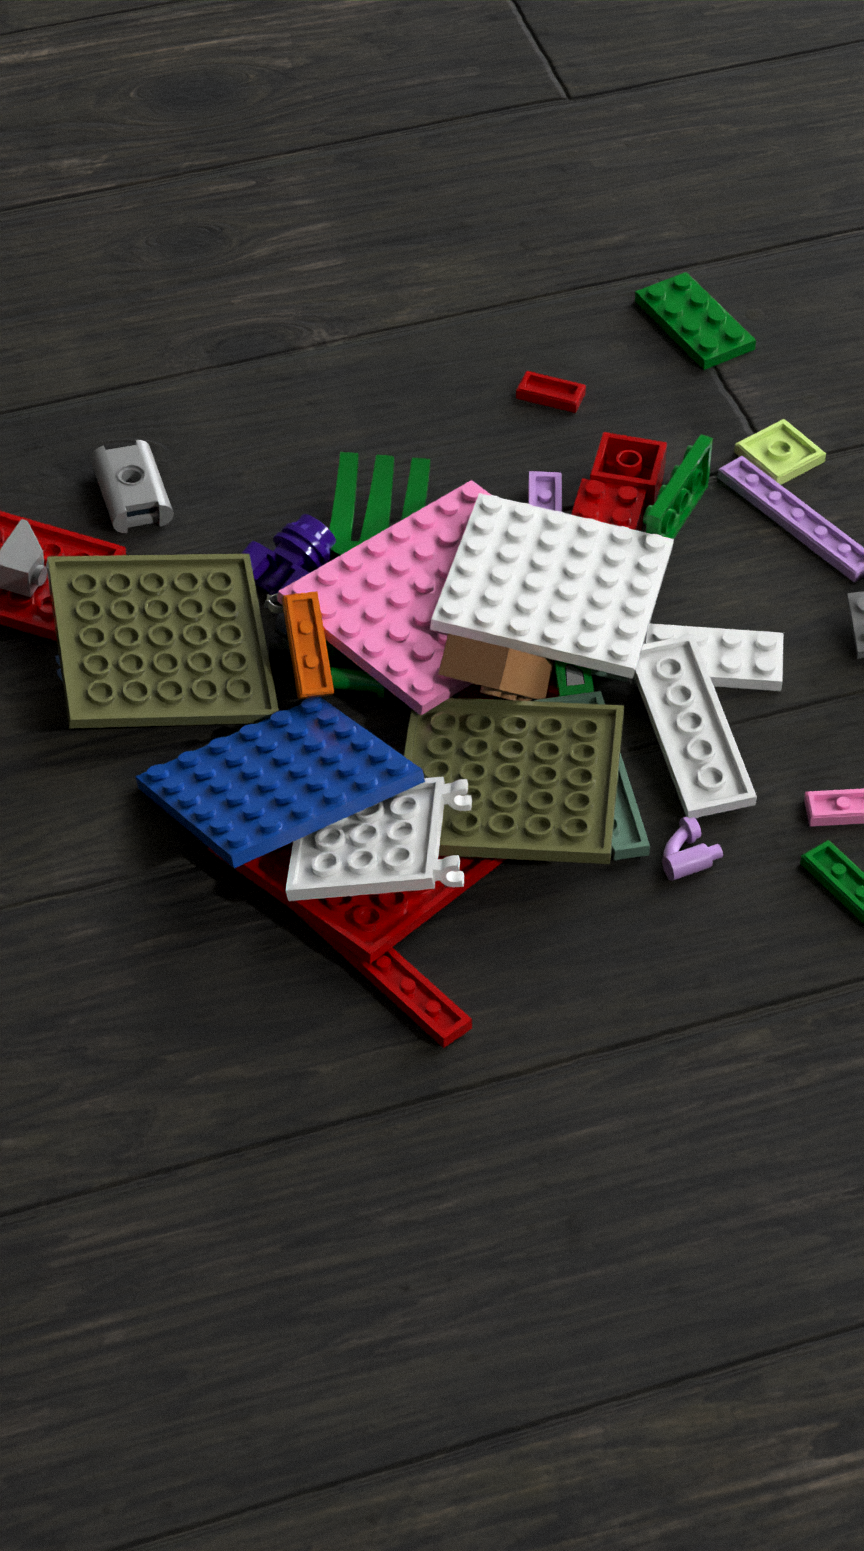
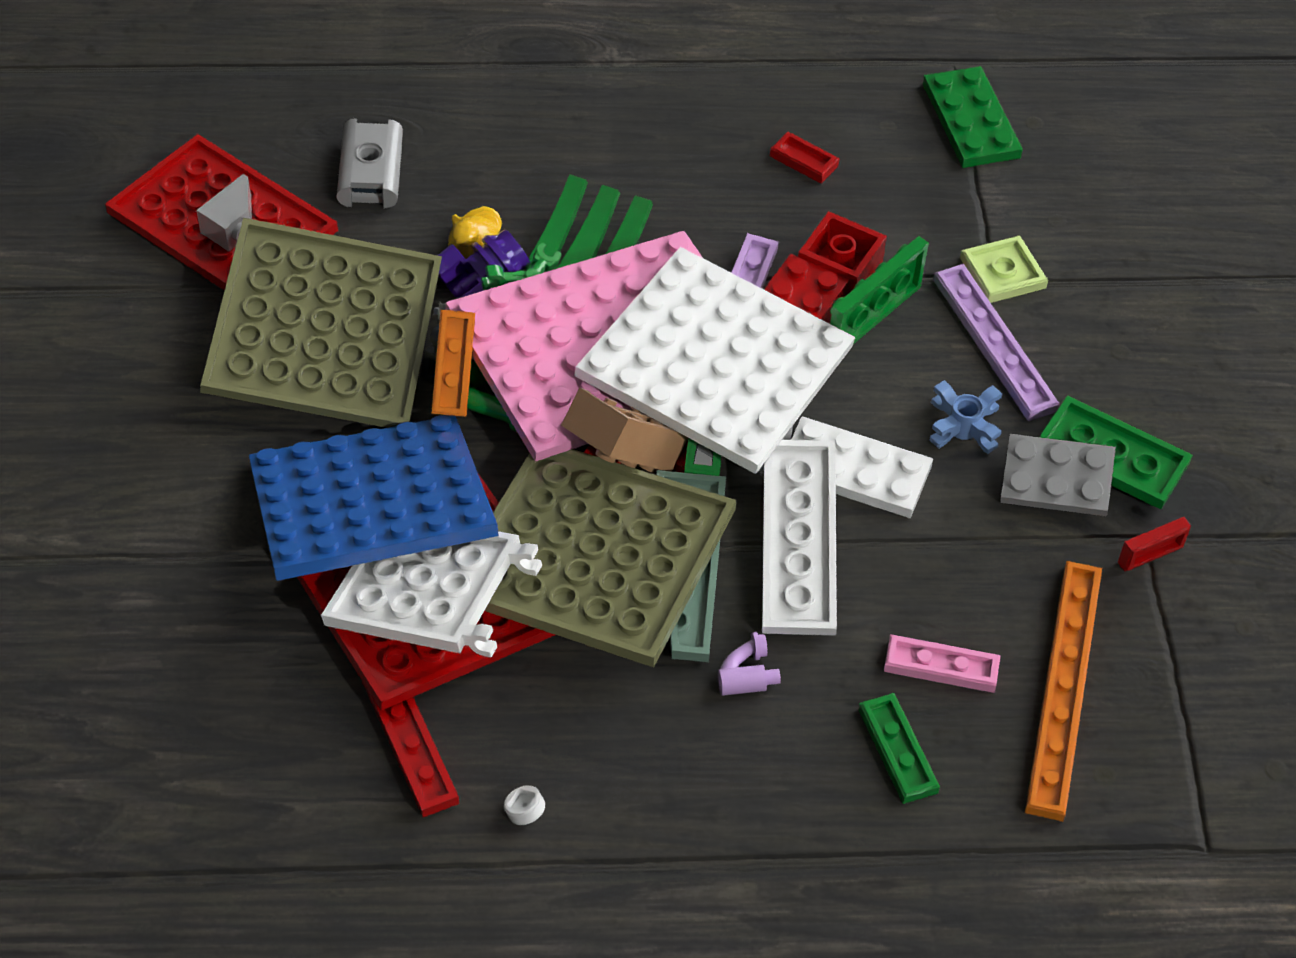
camera: 15 degrees right, 5 degrees up
none -> yellow hair [448,206,502,259]
none -> green piece [481,242,561,291]
none -> white tile [504,786,545,825]
none -> medium blue pin [929,380,1002,454]

